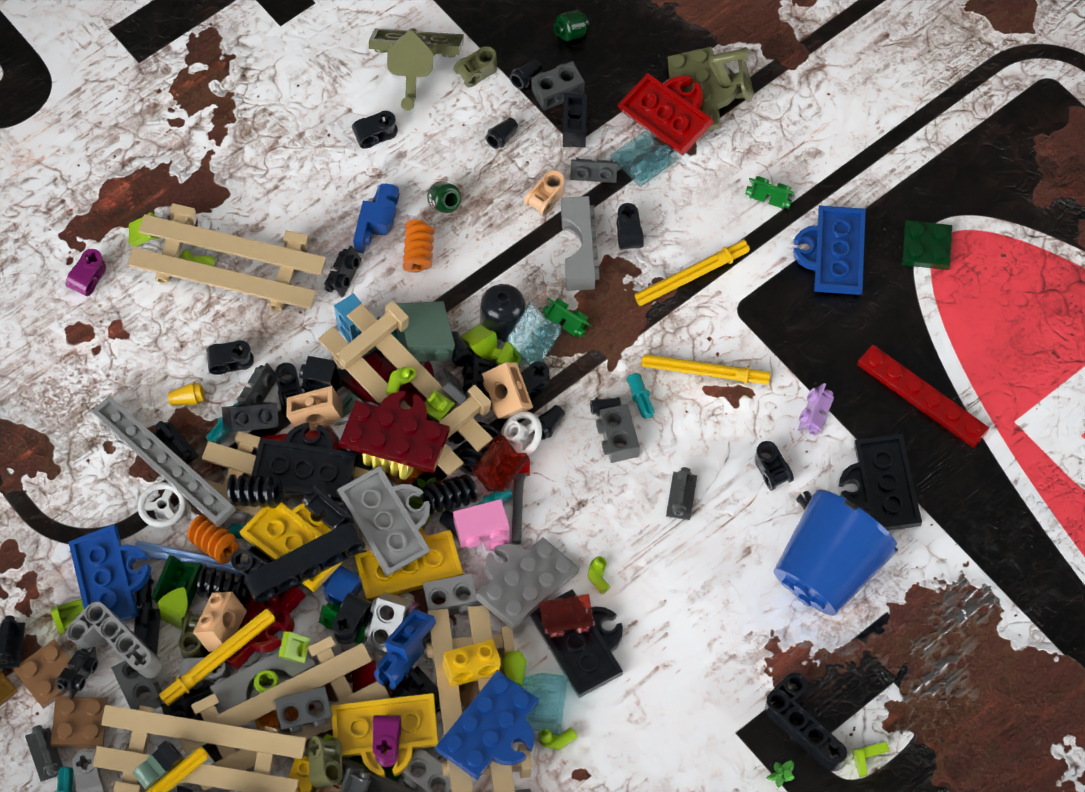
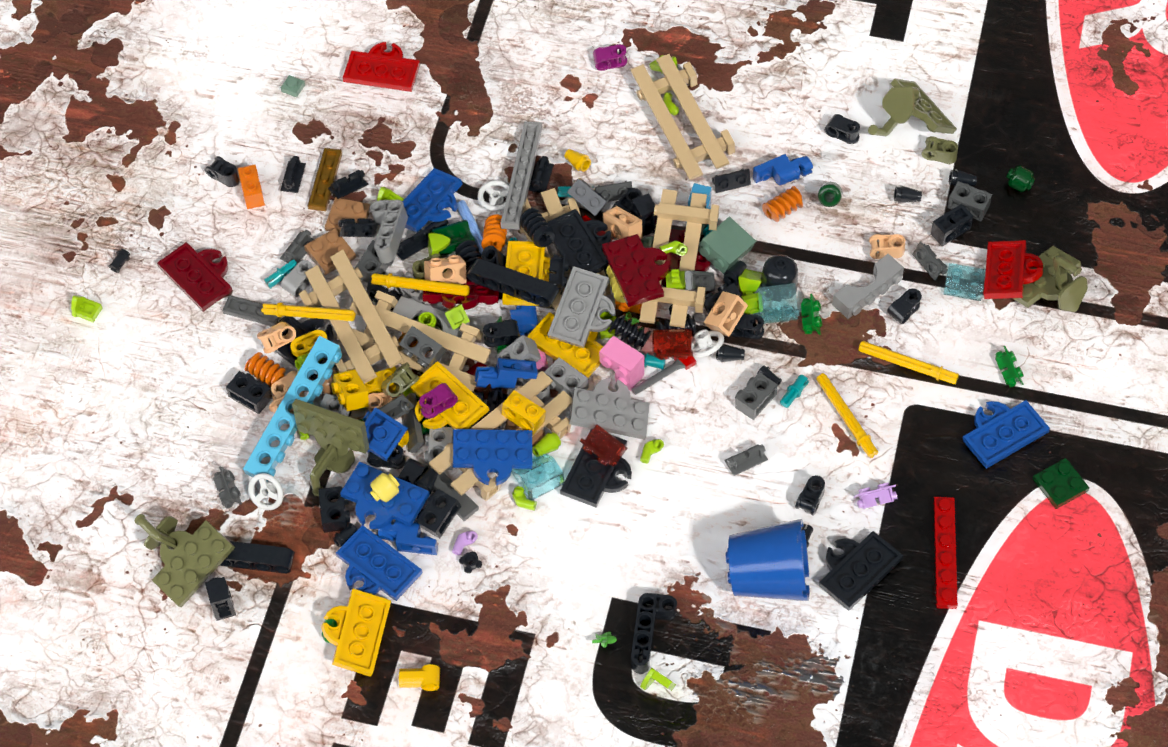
camera: 55 degrees right, 5 degrees down
leg [132,740,185,790] -> none
black piece [206,340,254,375] -> none

